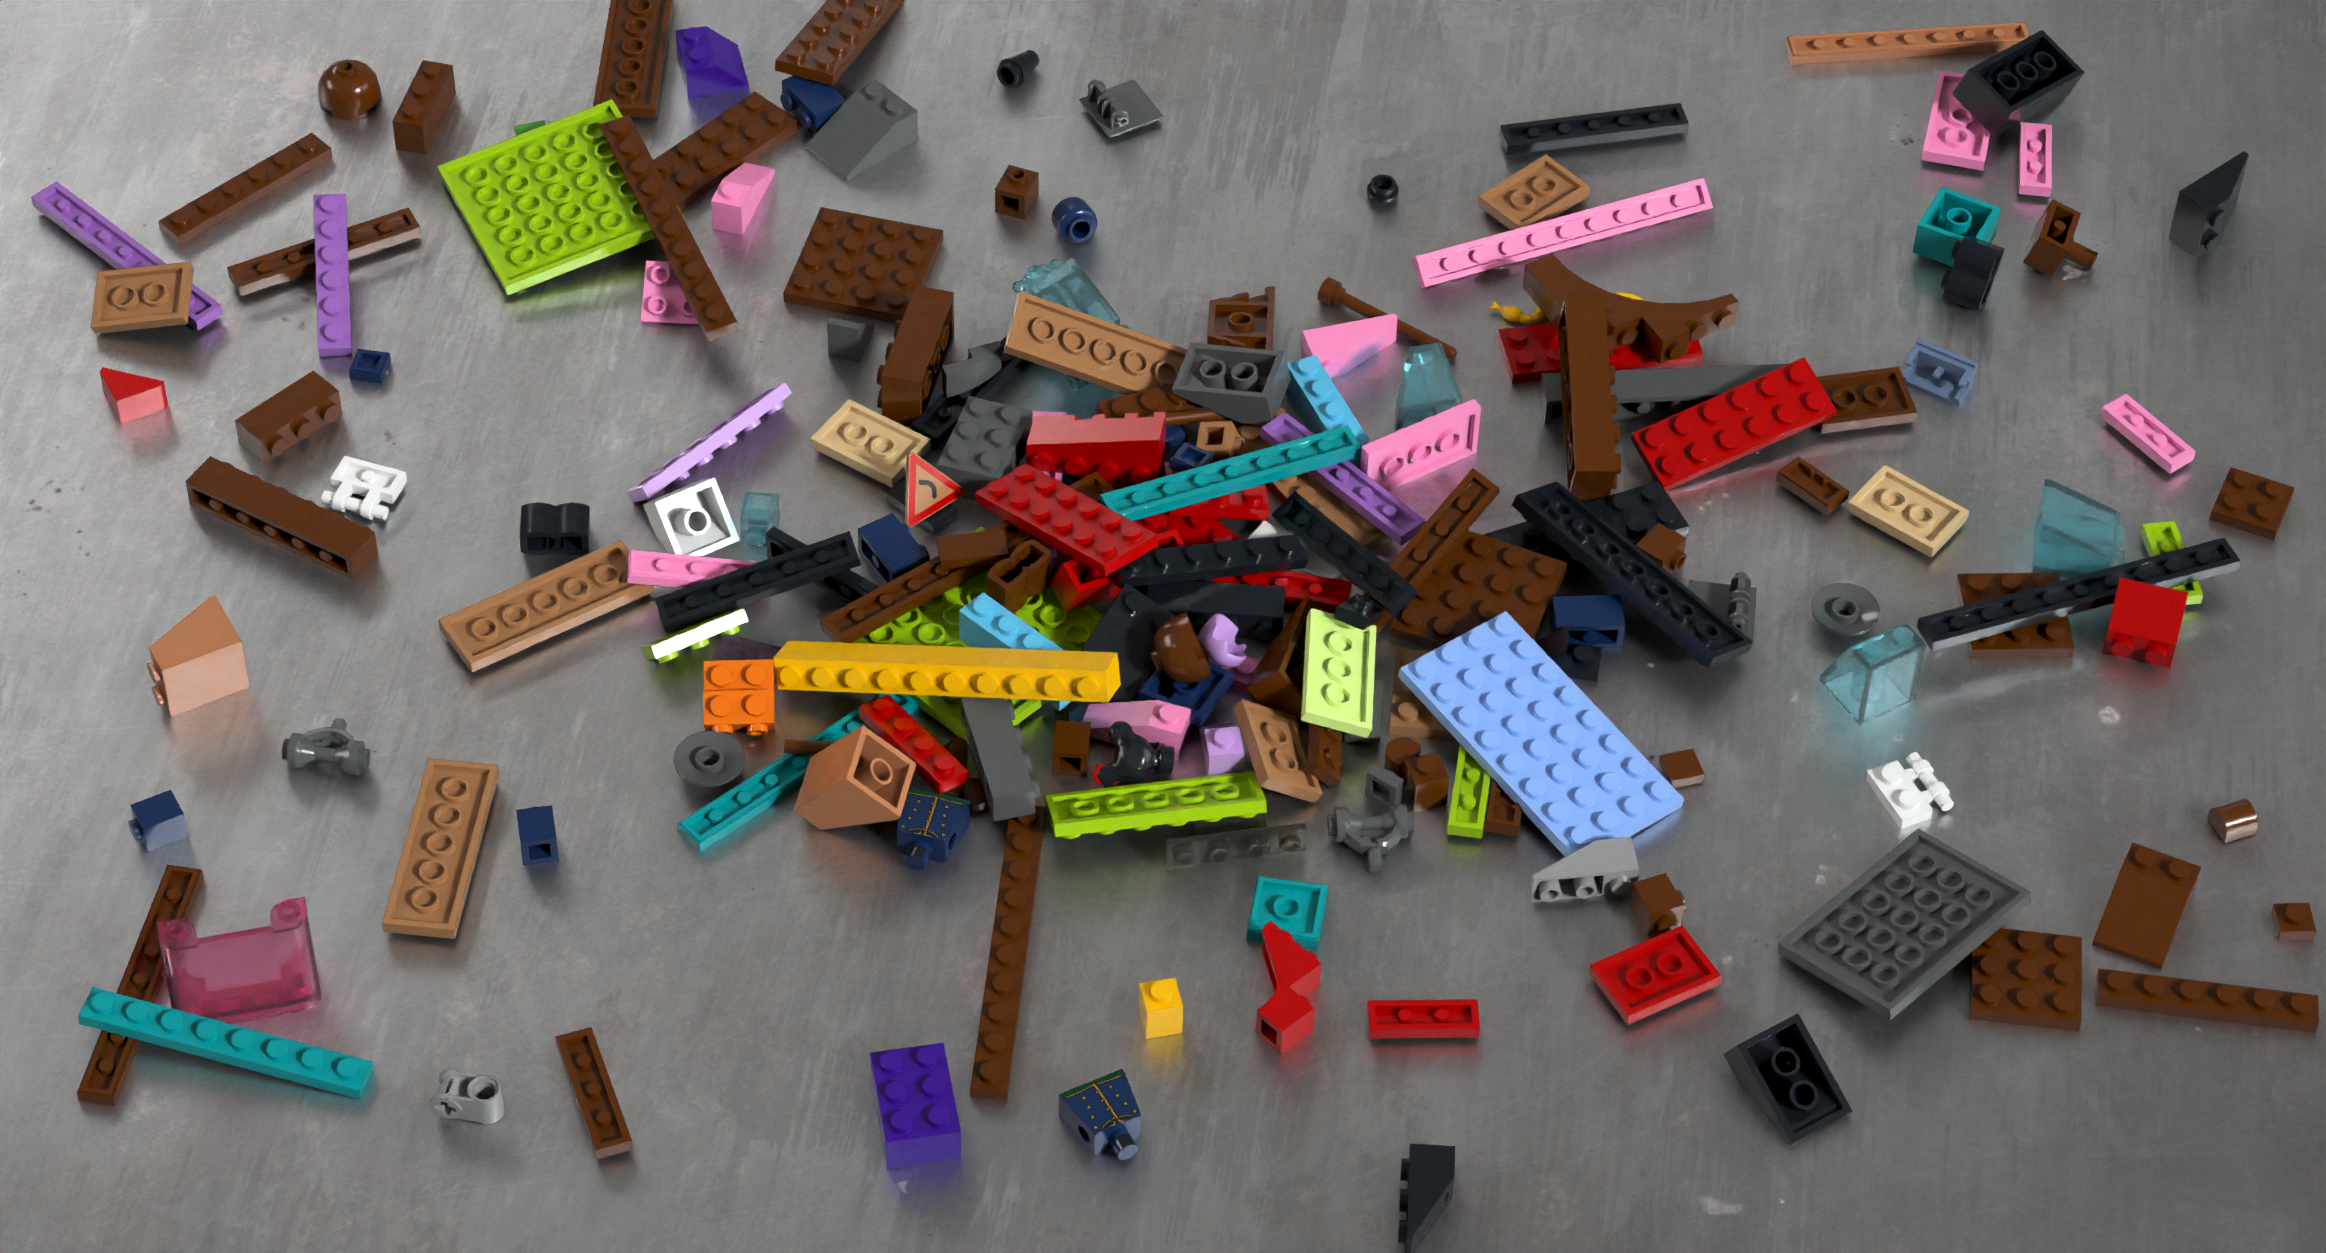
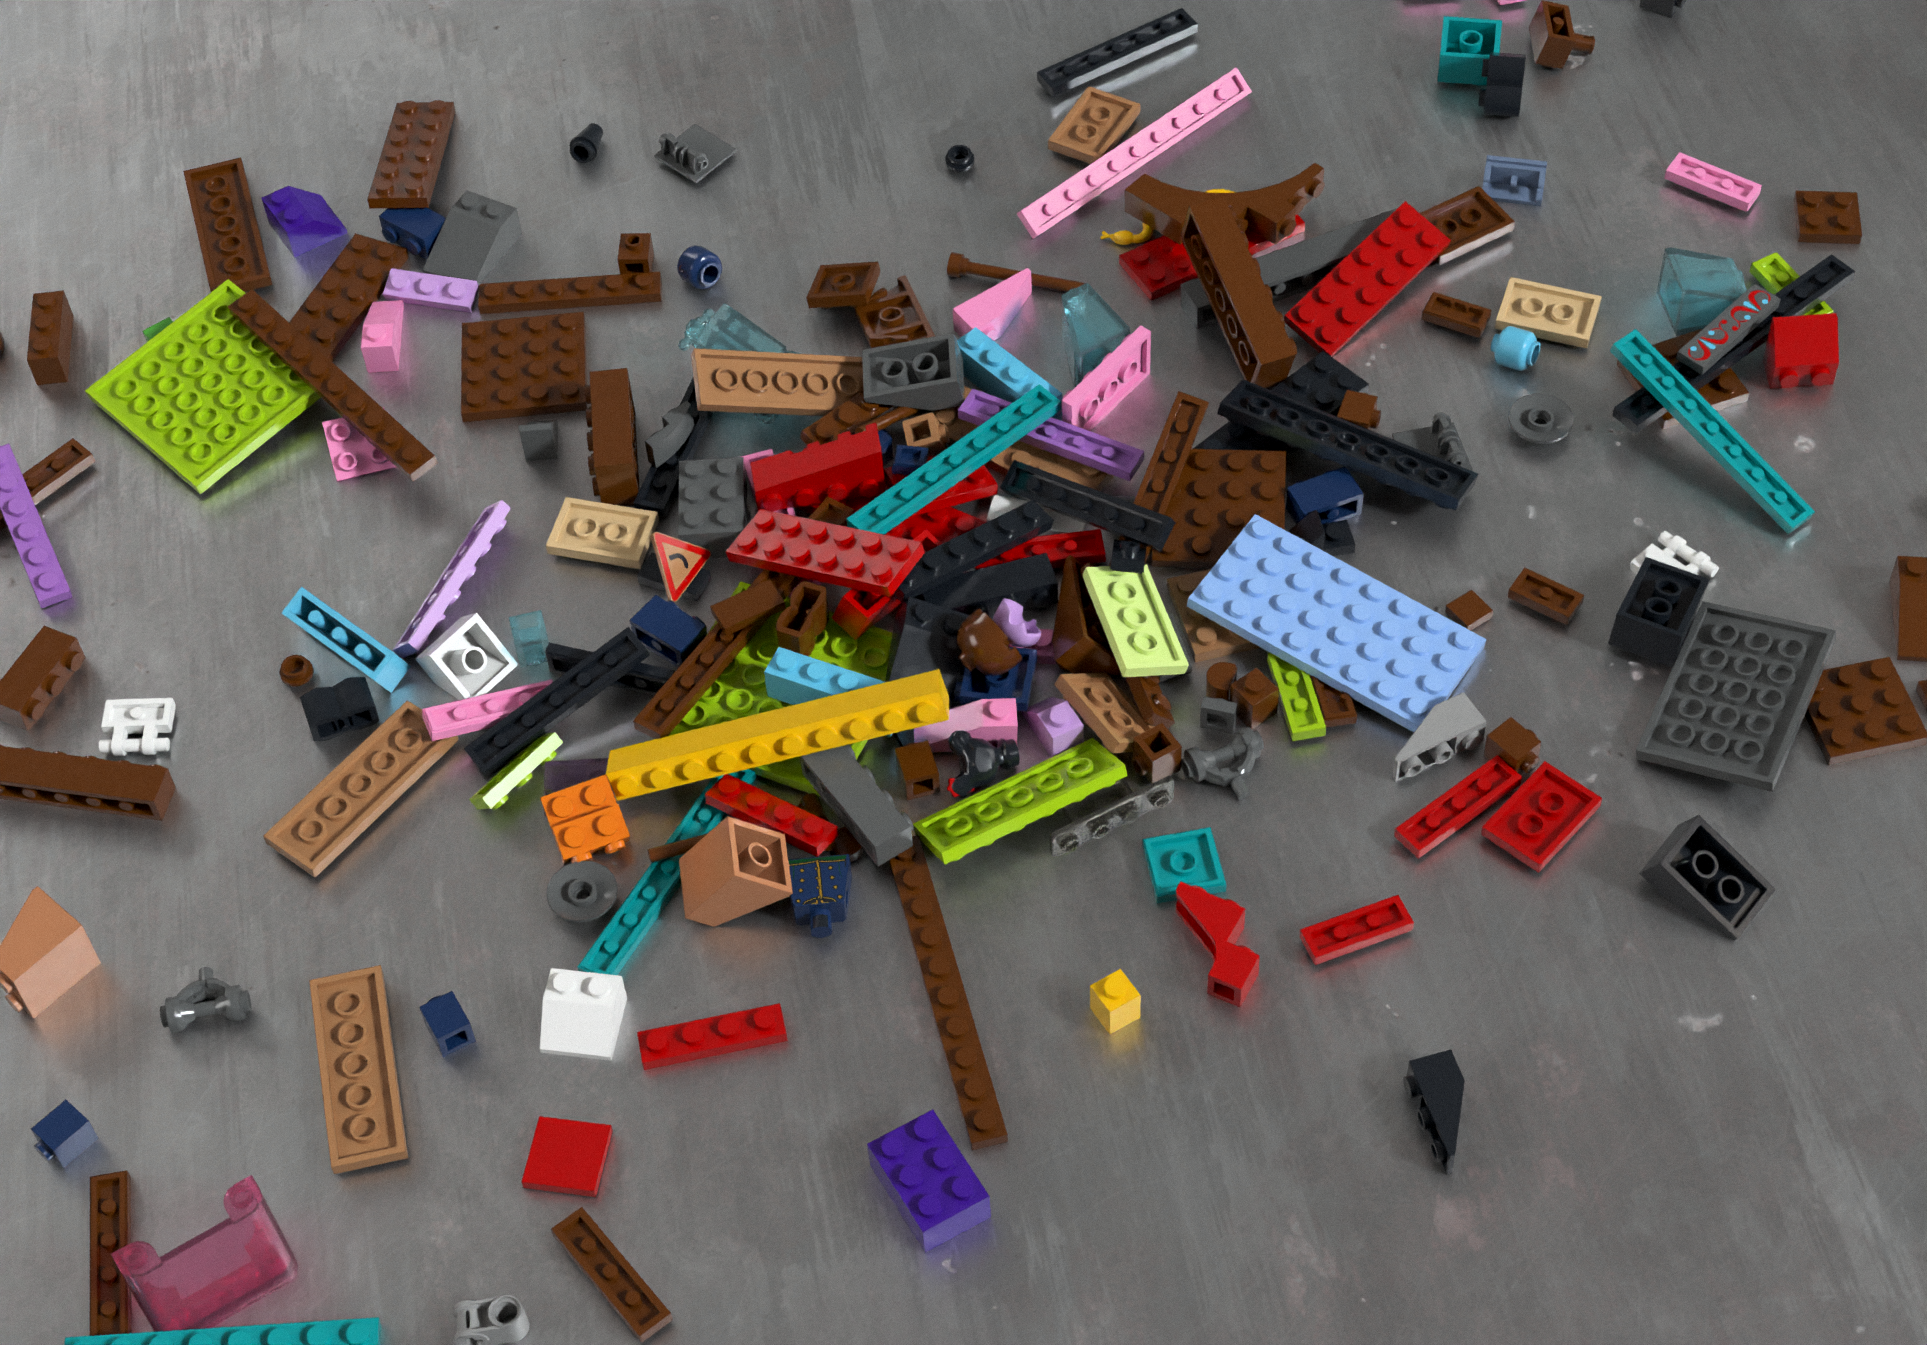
camera: 15 degrees left, 5 degrees up
dark blue tile [349,349,391,384] -> none
dark blue torso [1059,1069,1141,1160] -> none
clear light blue slope [1819,622,1927,725] -> none
none -> reddish brown plate [279,655,314,687]
none -> medium azure brick [282,587,411,693]
none -> lavender plate [383,268,479,313]
none -> reddish brown plate [478,272,662,314]
none -> red tile [521,1116,613,1197]
none -> white slope [540,968,627,1061]
none -> red plate [637,1003,788,1070]
none -> reddish brown plate [806,261,881,309]
none -> reddish brown brick [1131,723,1182,786]
none -> red plate [1394,755,1522,859]
none -> medium azure head [1491,326,1540,371]
none -> reddish brown plate [1508,567,1584,625]
none -> black slope [1608,557,1710,667]
none -> teal plate [1610,329,1815,534]
none -> dark grey tile [1676,284,1781,375]

